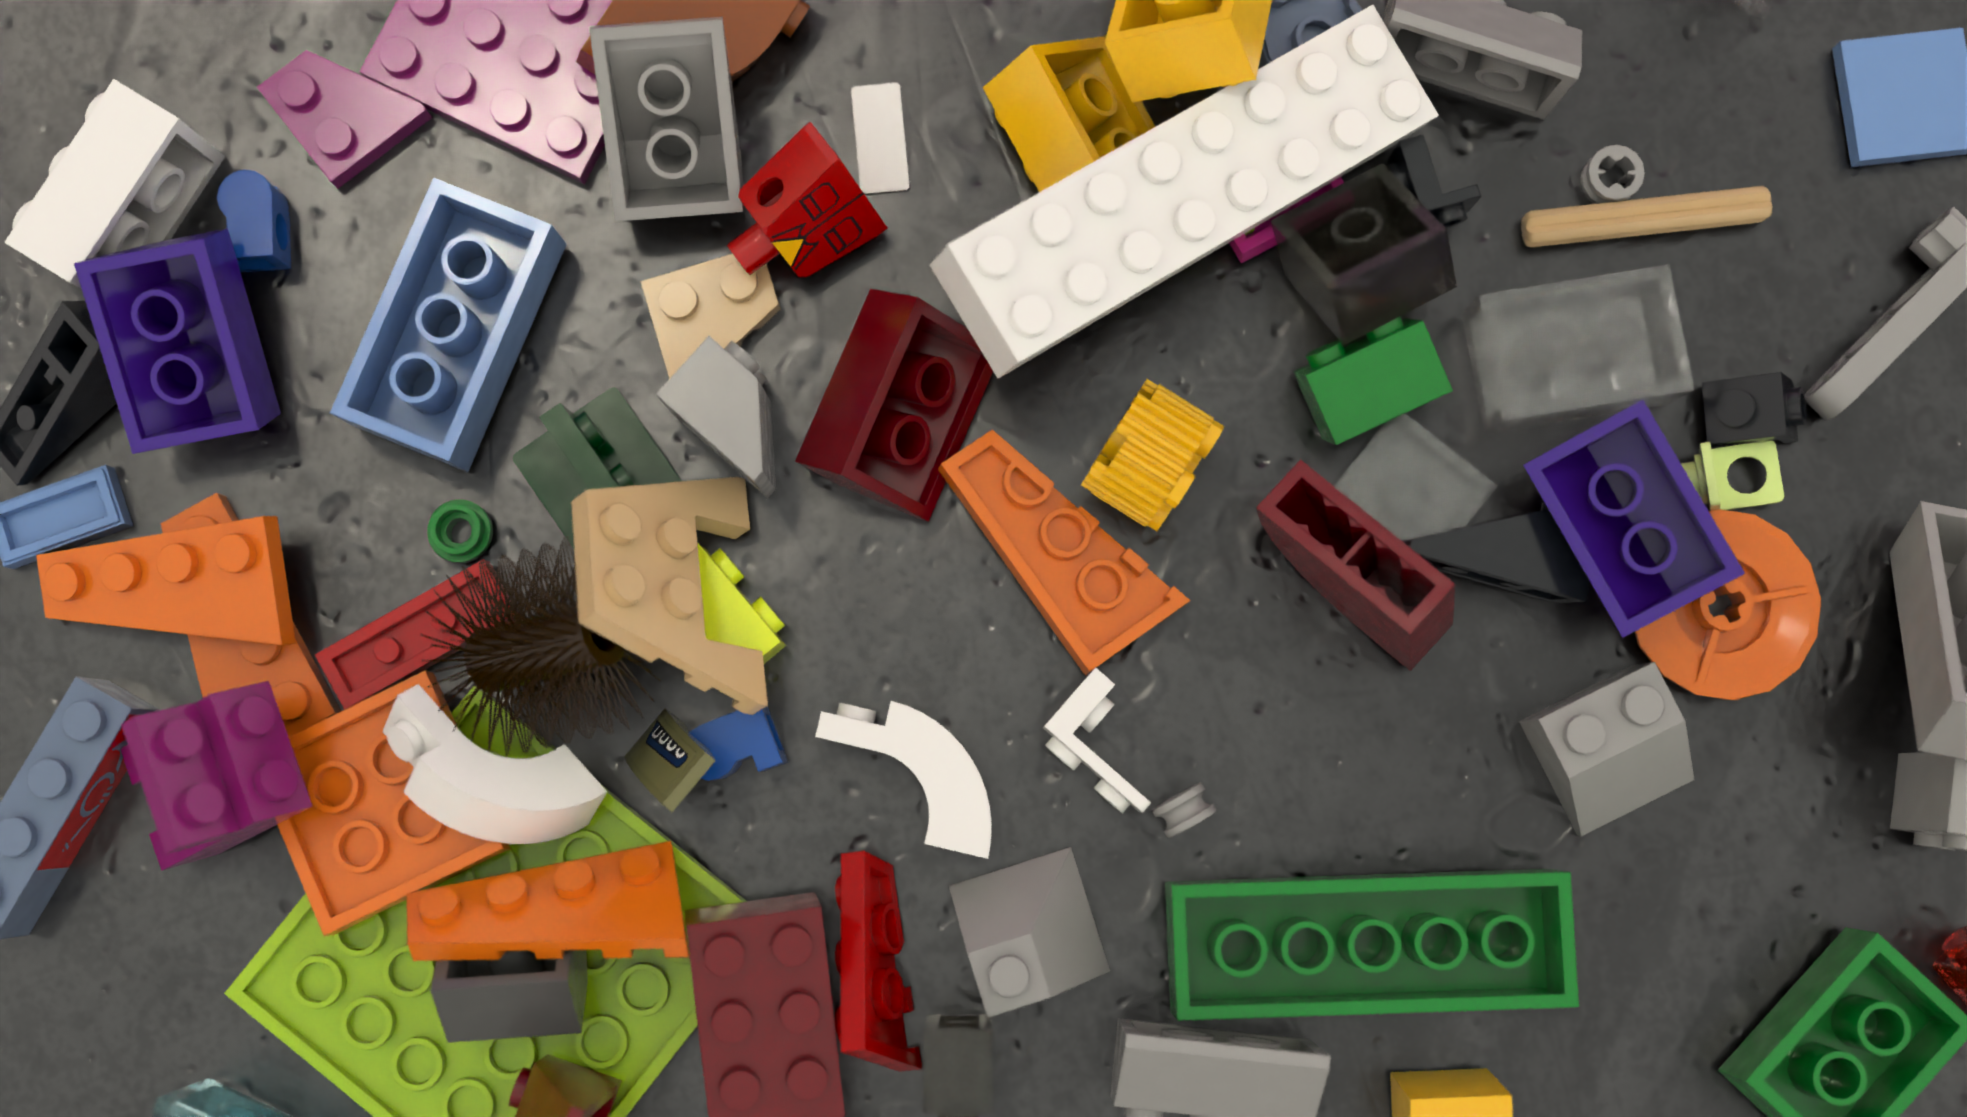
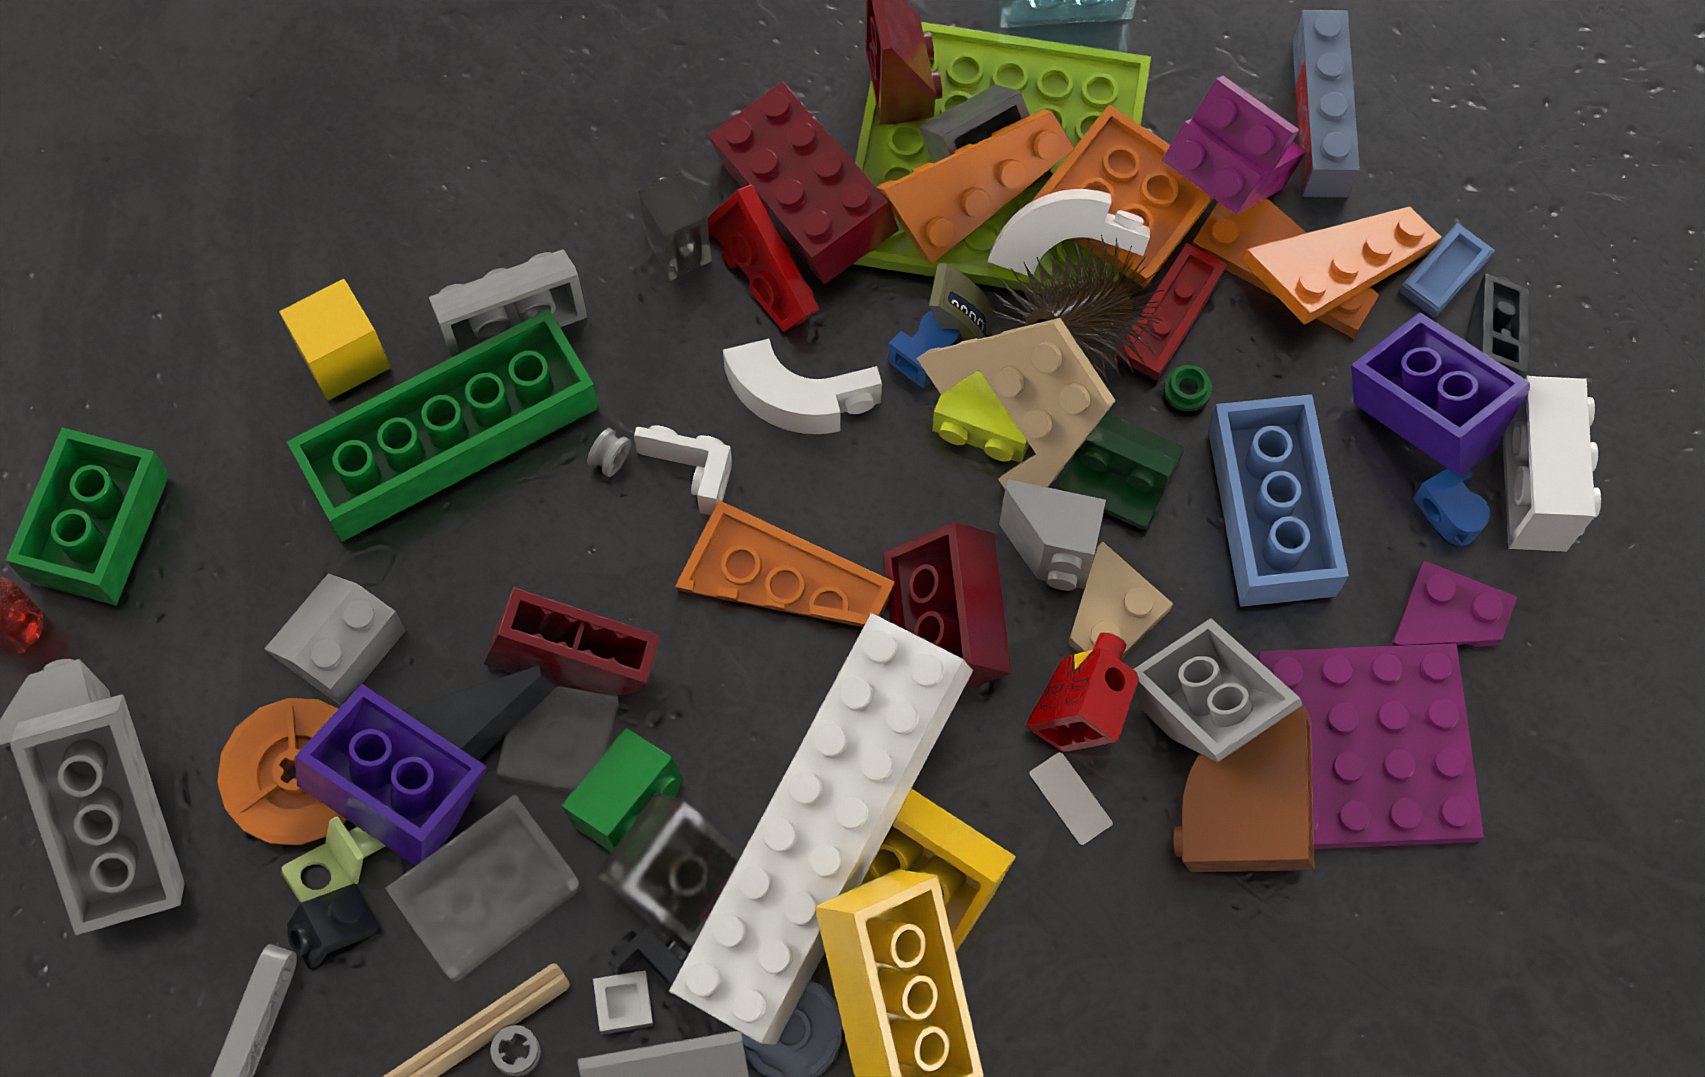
camera: 150 degrees right, 15 degrees down
light grey slope [949,847,1110,1018] -> none
yellow brick [1081,379,1224,532] -> none
none -> white plate [593,971,654,1034]

